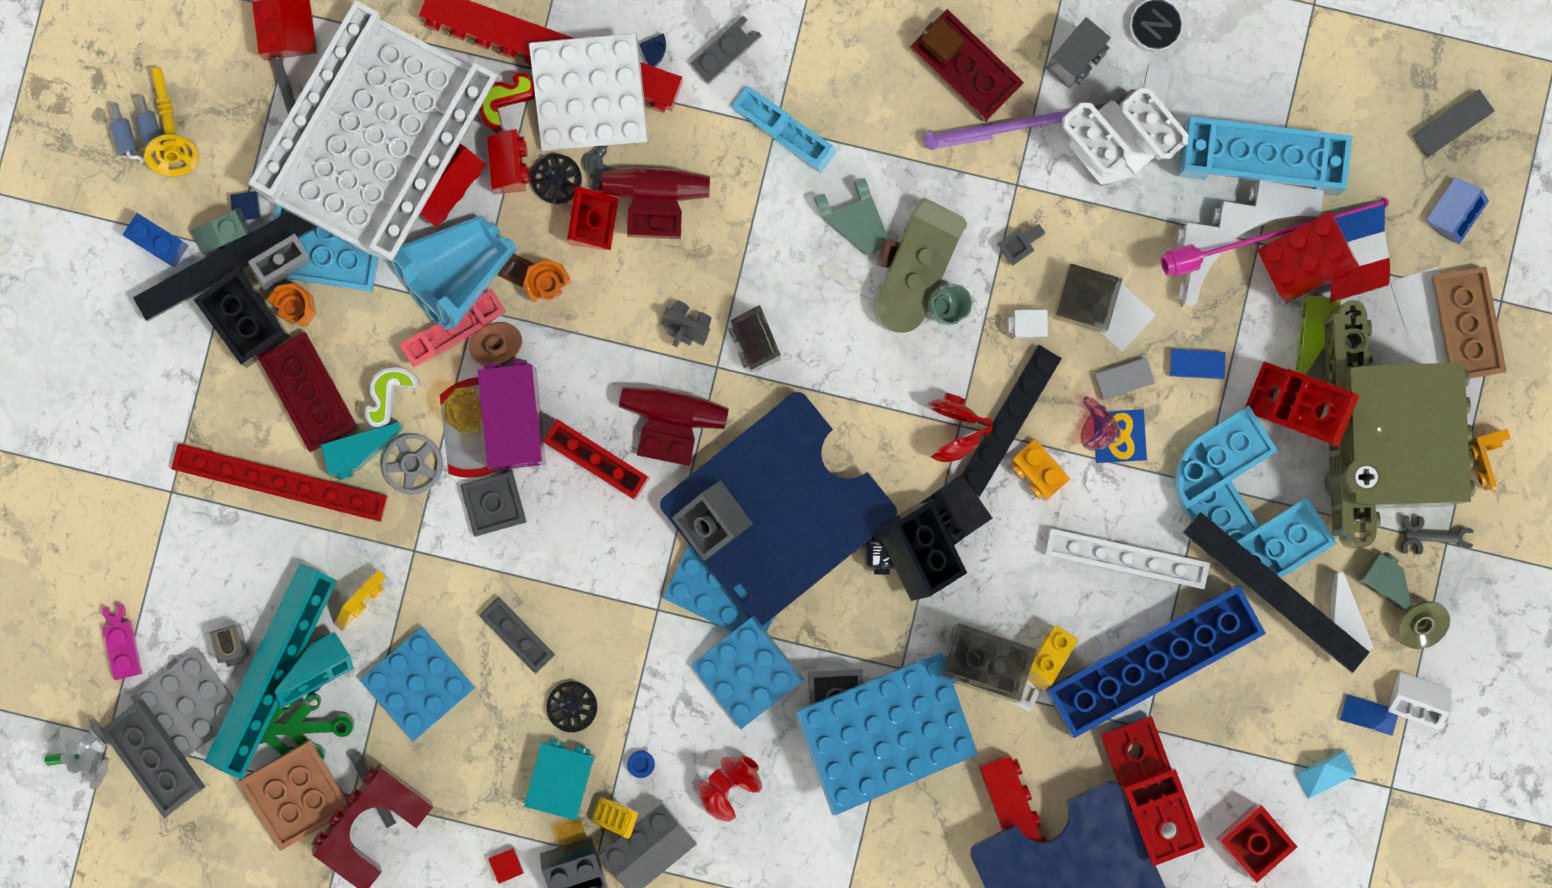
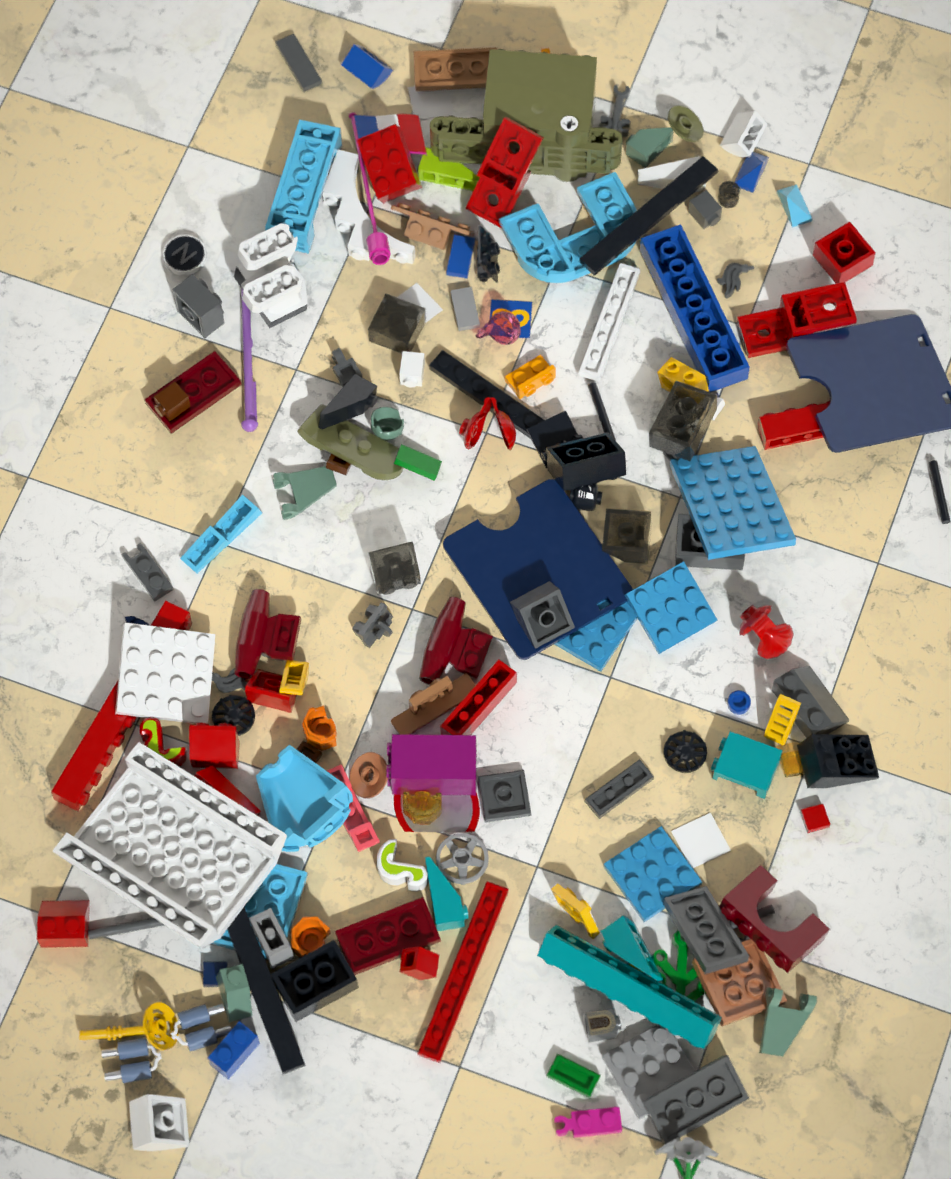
camera: 80 degrees left, 20 degrees down
none -> white slope [129,1094,189,1152]
none -> sand blue piece [171,1004,231,1052]
none -> yellow slope [280,660,309,695]
none -> black slope [318,374,378,430]
none -> medium nougat bracket [391,203,475,250]
none -> medium nougat bracket [391,673,476,735]
none -> green tile [394,444,442,481]
none -> red brick [399,946,439,980]
none -> black hinge [477,225,500,283]
none -> green tile [546,1054,601,1098]
none -> black bar [588,383,616,441]
none -> clear smoke slope [602,509,652,564]
none -> dark grey plate [663,886,749,974]
none -> white sticker [671,813,731,868]
none -> dark grey brick [688,190,722,230]
none -> dark grey piece [717,263,754,298]
none -> clear smoke wheel [718,181,740,208]
none -> sand green flag [759,987,817,1057]

